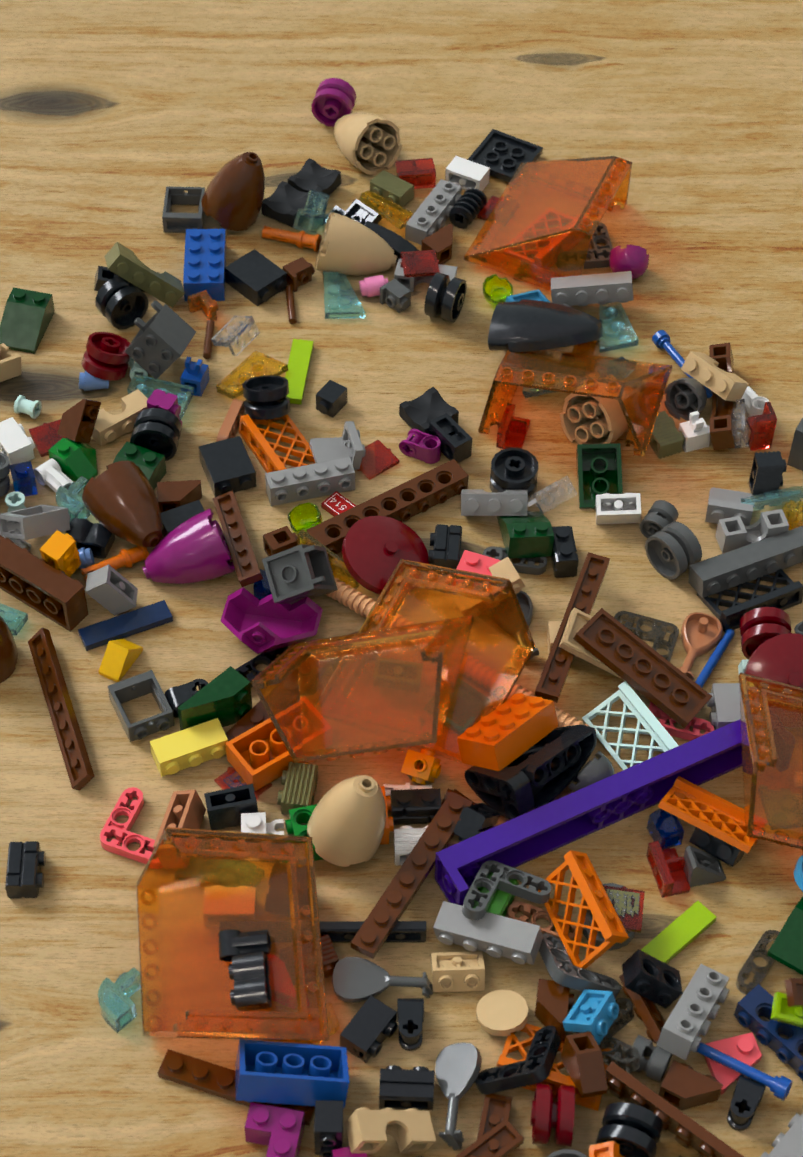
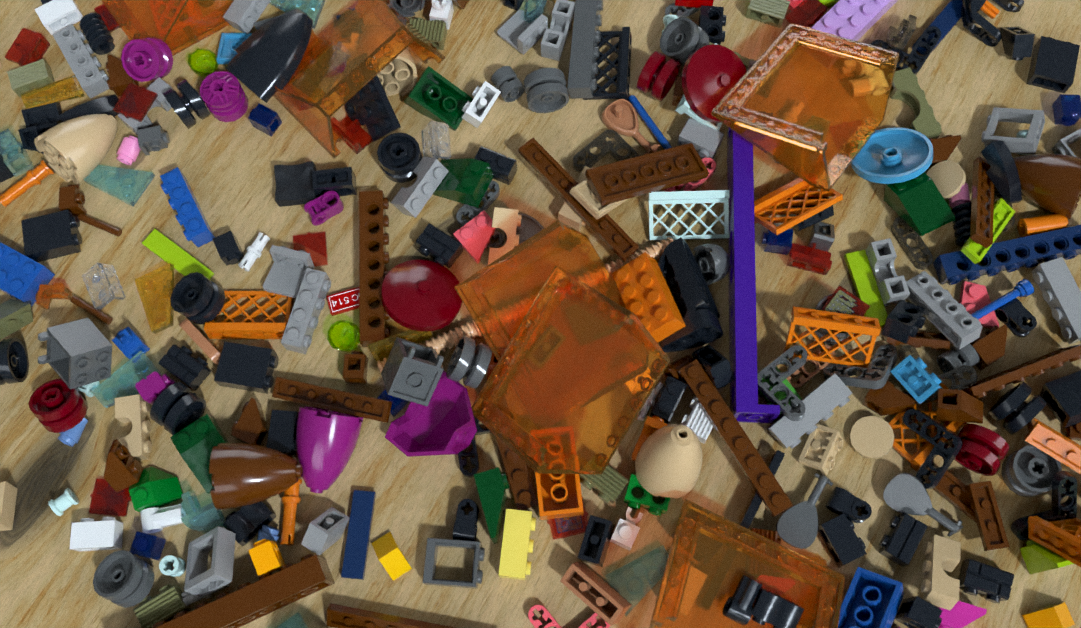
camera: 55 degrees left, 20 degrees up
none -> magenta wheel [121,37,173,82]
none -> black brick [158,344,211,390]
none -> blue brick [160,167,215,247]
none -> magenta wheel [200,71,249,122]
none -> white pin [238,232,270,272]
none -> clear blue brick [248,103,282,137]
none -> black plate [341,55,401,142]
none -> dark grey wheel [446,335,492,389]
none -> light grey arch [865,238,910,306]

